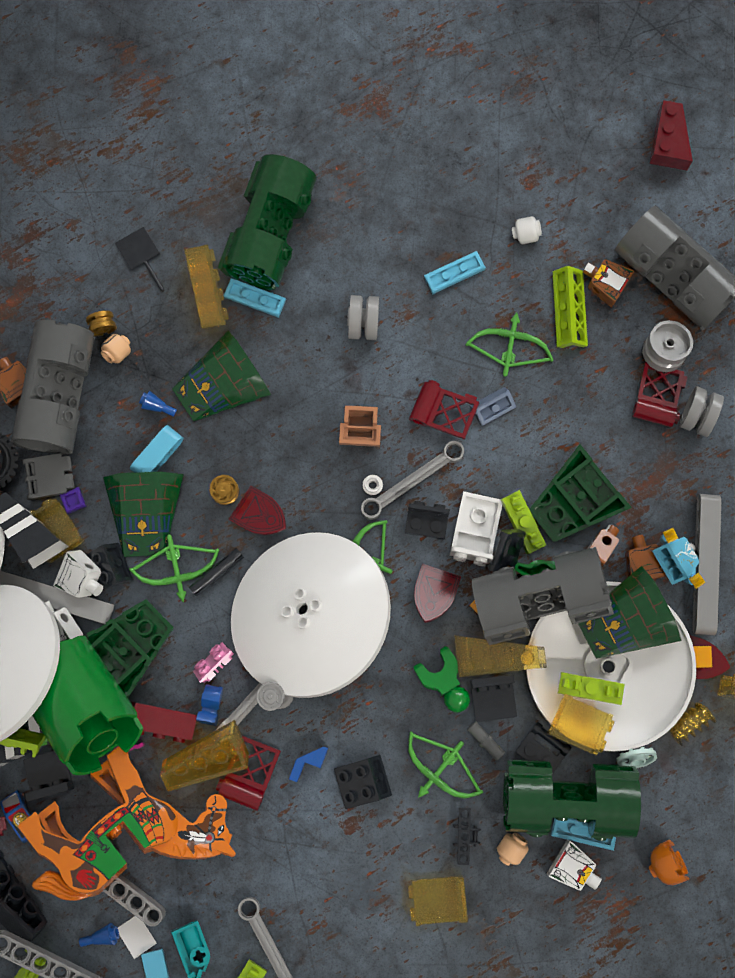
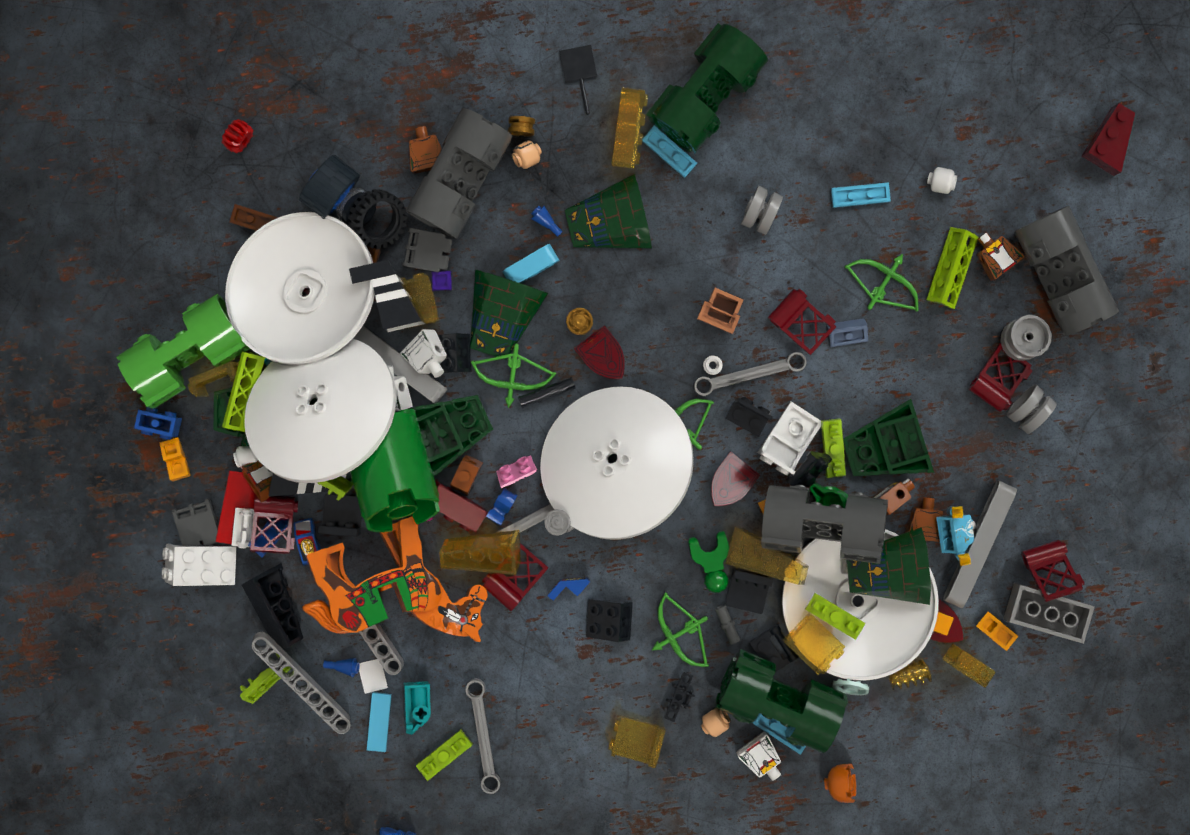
camera: 15 degrees right, 10 degrees up
none -> dark orange torso [450,455,483,495]

